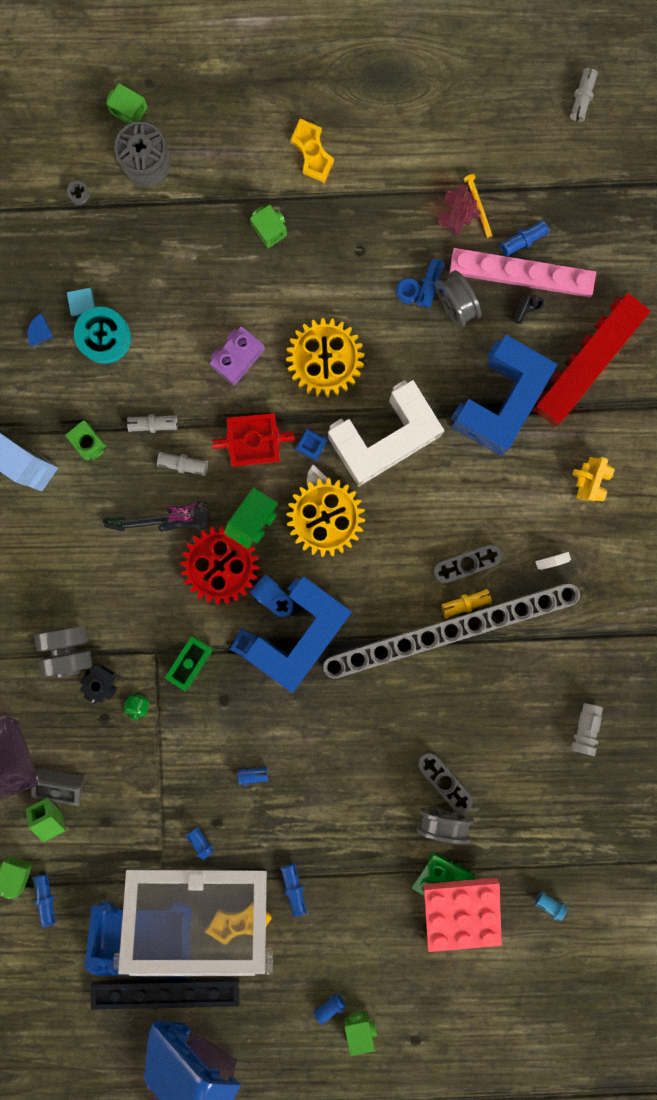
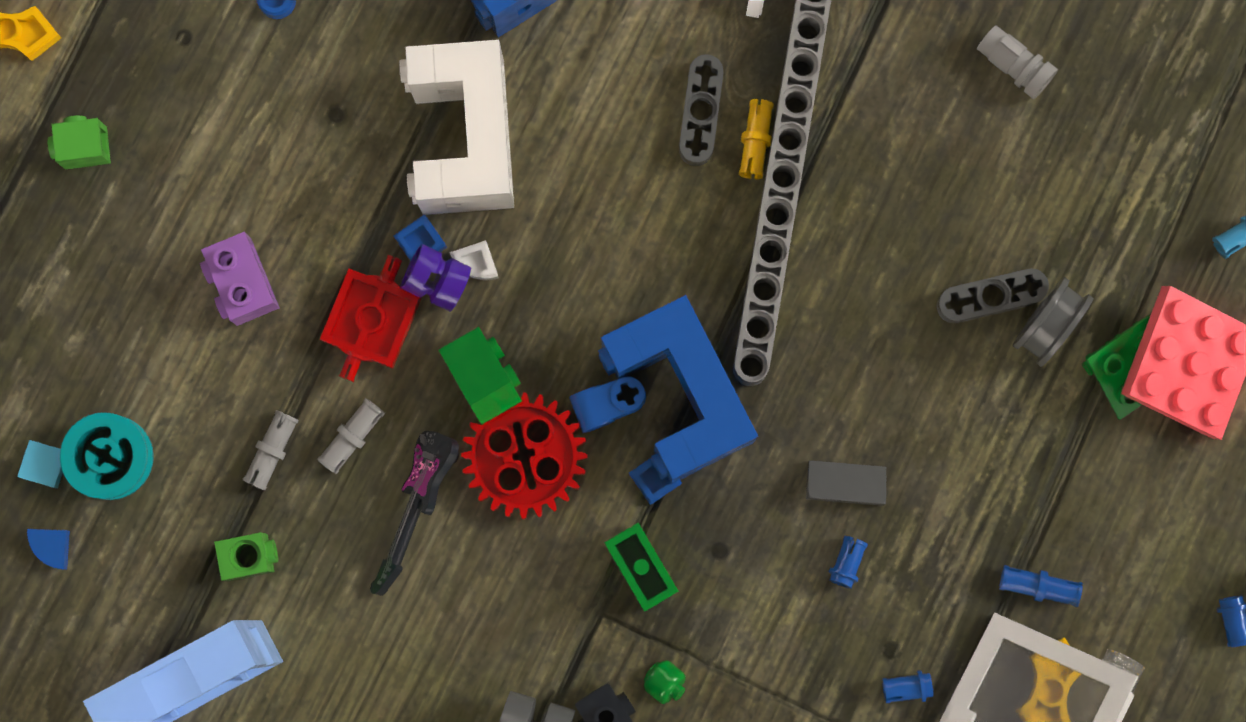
camera: 60 degrees left, 5 degrees down
yellow gear [286,318,364,398] -> none
yellow gear [286,478,365,557] -> none
none -> dark purple wheel [400,243,471,312]
none -> dark grey slope [806,460,886,506]

